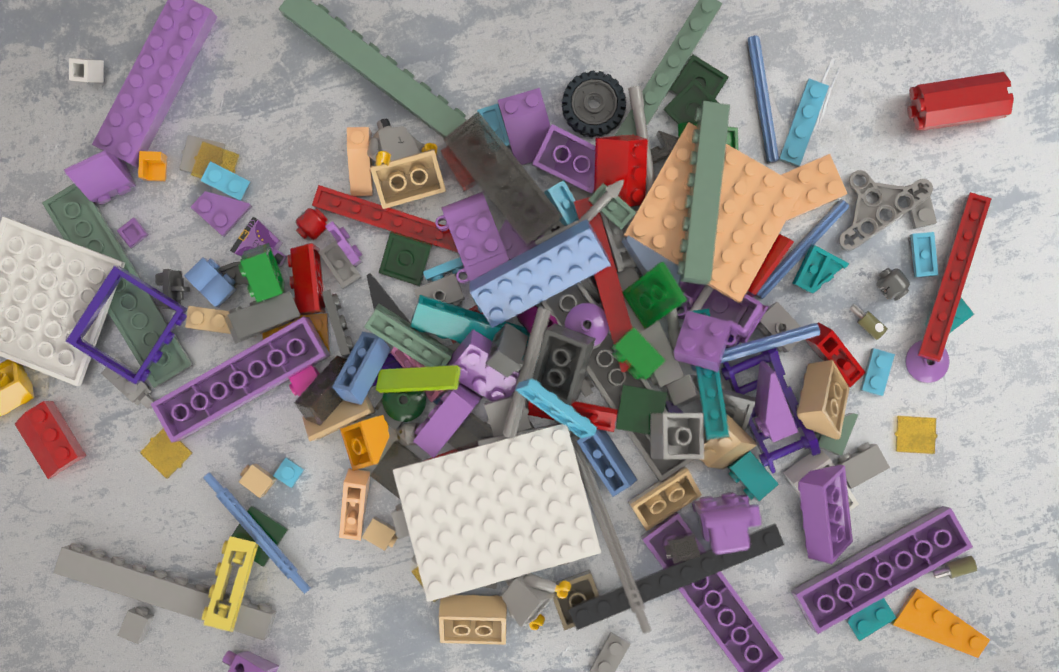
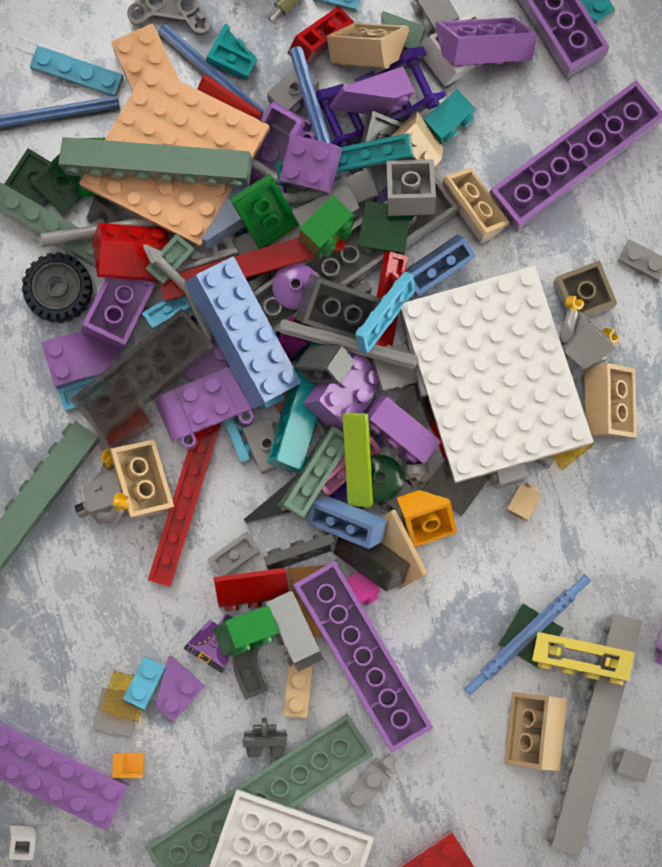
camera: 90 degrees left, 5 degrees down
medium lavender slope [64,150,136,204] -> none
dark purple window [66,266,187,385] -> none
medium lavender tile [117,217,148,248] -> none
clear yellow piece [140,428,193,479] -> none
medium blue brick [184,257,237,308] -> none
tan brick [239,463,277,498] -> none
medium azure plate [273,457,305,488] -> none
red head [295,208,328,240] -> none
medium lavender wing [325,221,362,267] -> none
light nougat slope [339,468,370,541] -> none
light nougat slope [347,127,373,197] -> none
dark green tile [378,231,433,286] -> none
light grey axle [568,429,652,634] -> none
black plate [568,523,785,630] -> none
clear smoke brick [664,532,700,564] -> none
medium lavender container [692,492,762,554] -> none
none -> tan slope [505,692,567,771]

